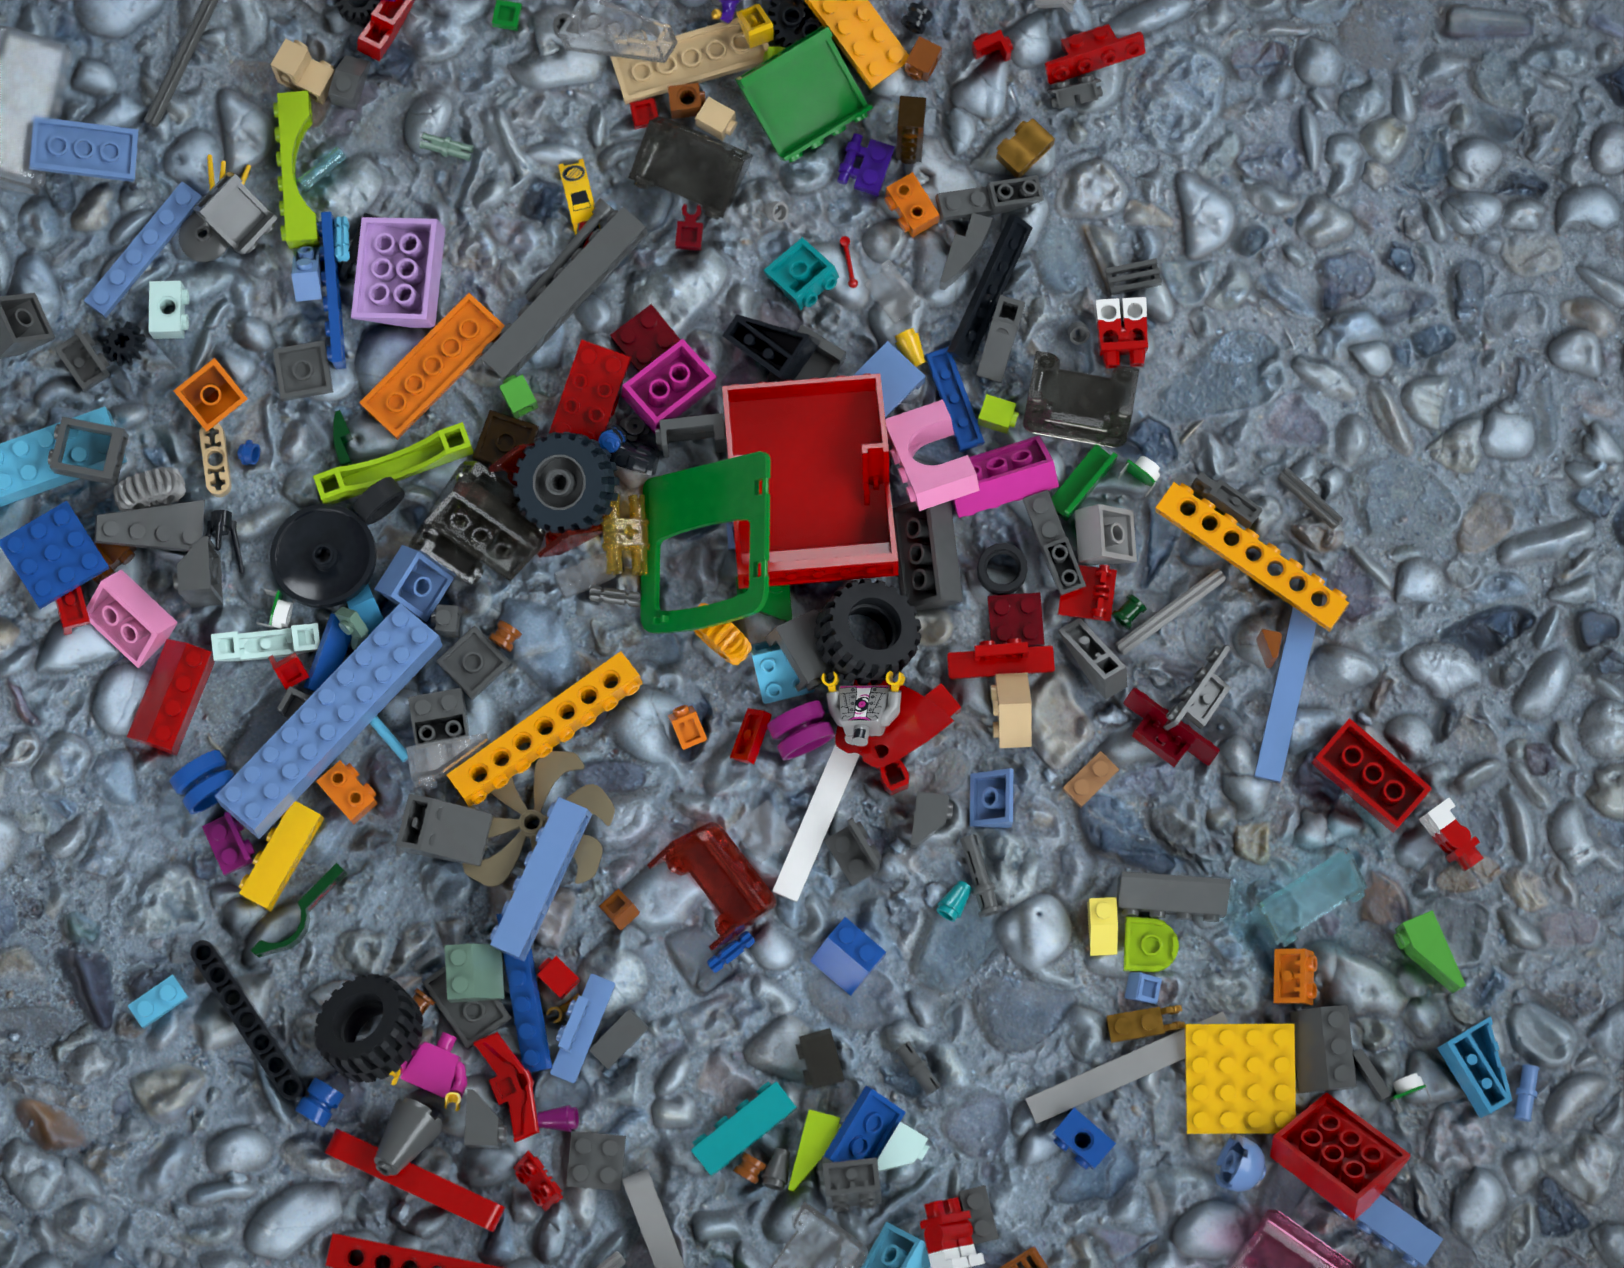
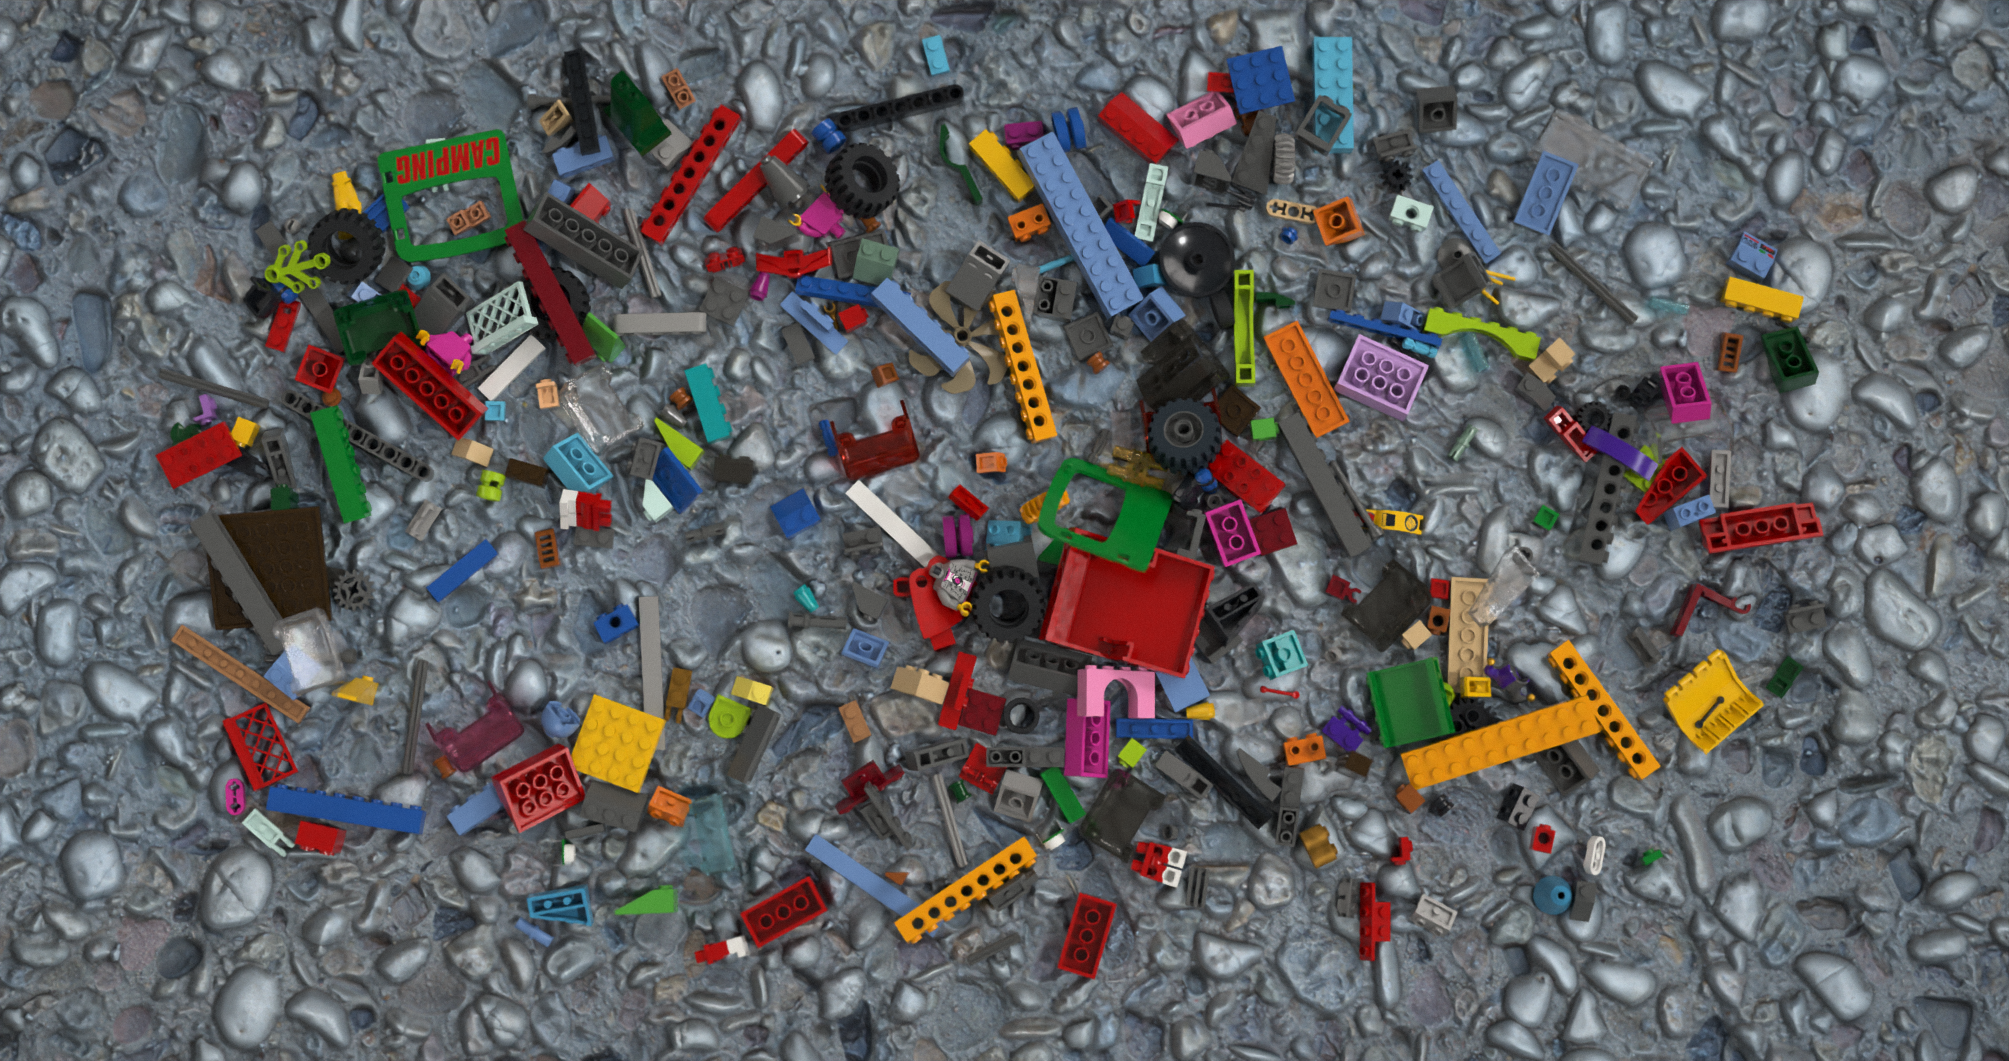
camera: 110 degrees right, 5 degrees up
sand green plate [334,607,369,650] -> none
none -> red brick [1057,892,1117,980]

